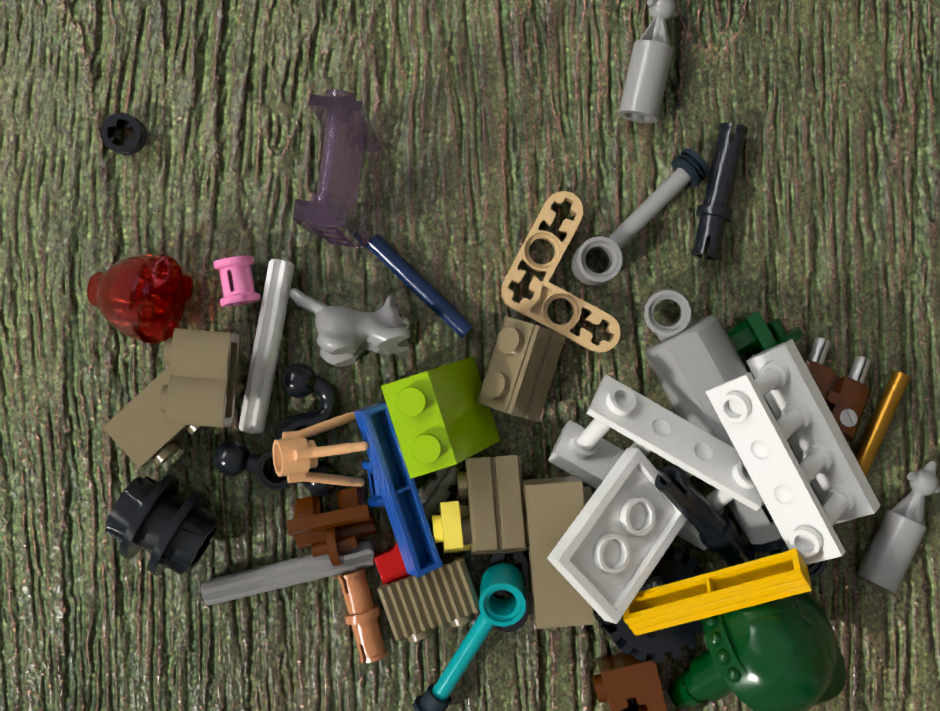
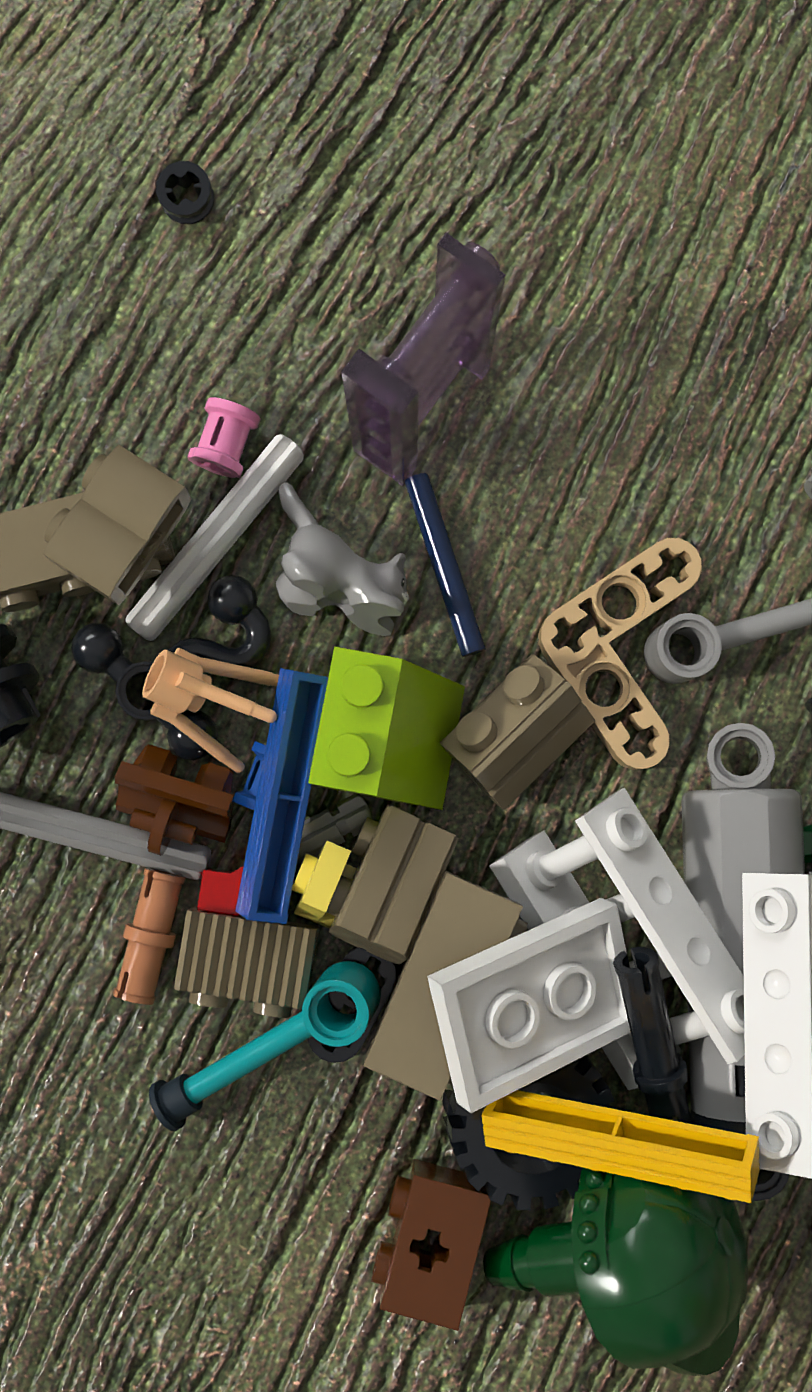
camera: 30 degrees right, 5 degrees down
clear red piece [87,253,193,345] -> none

